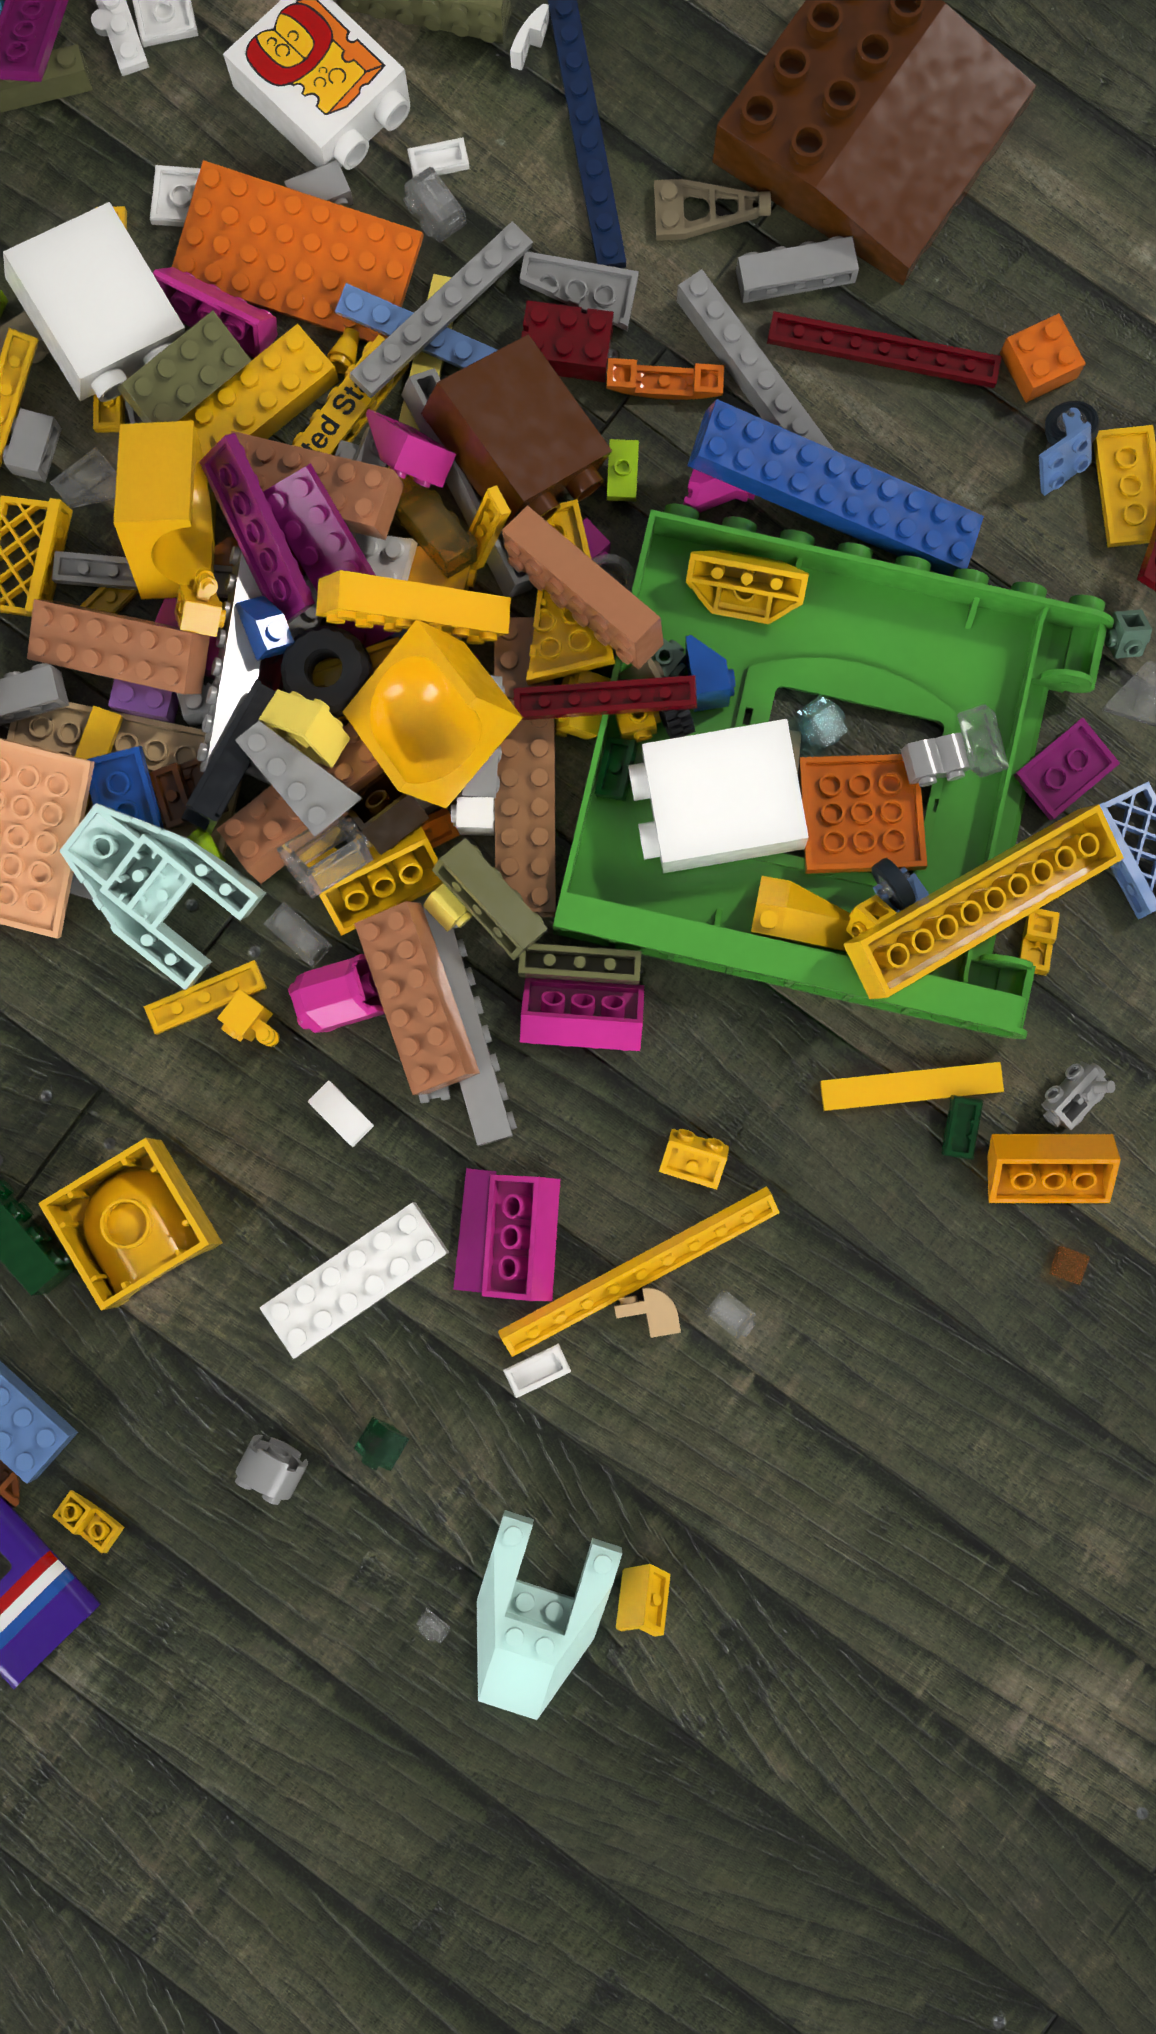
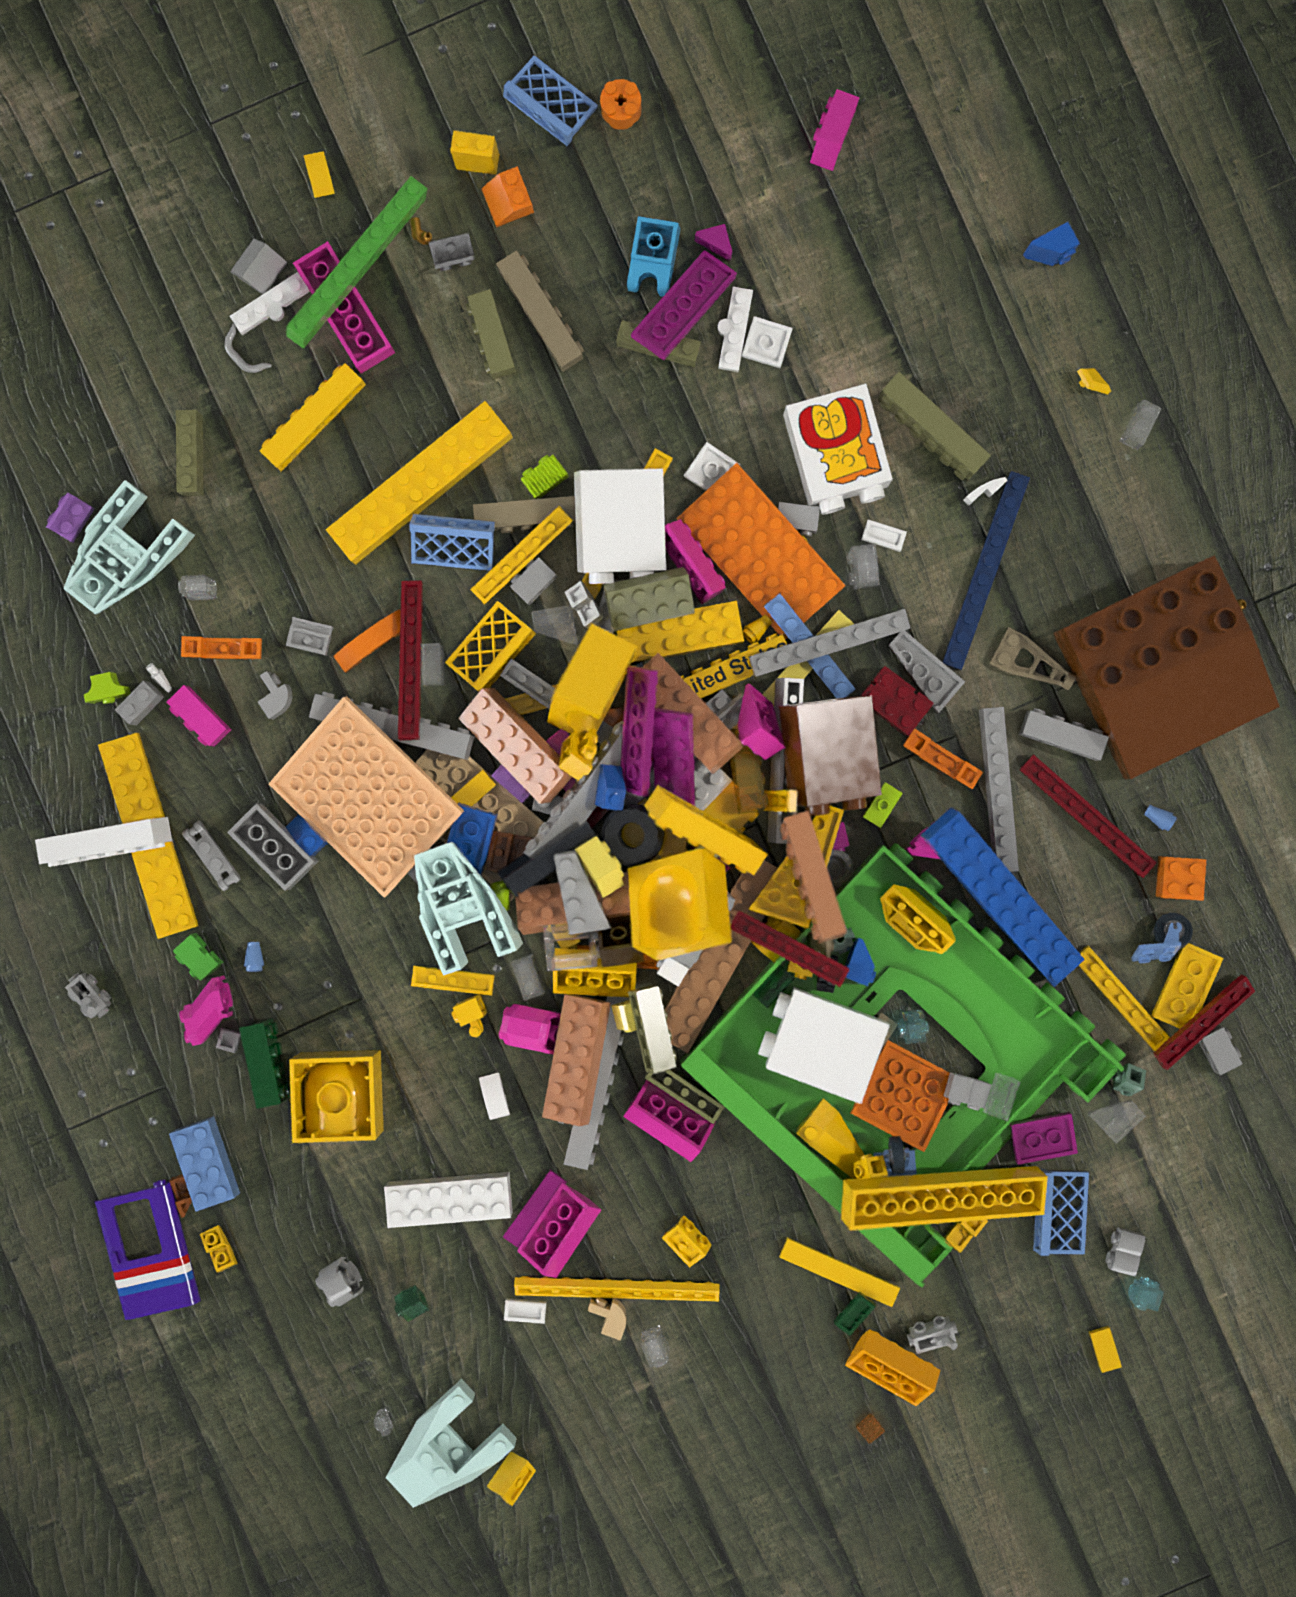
camera: 30 degrees right, 5 degrees up
none -> white slope [565,581,604,629]
none -> yellow tile [1078,945,1170,1051]
none -> medium blue cone [1144,805,1177,831]

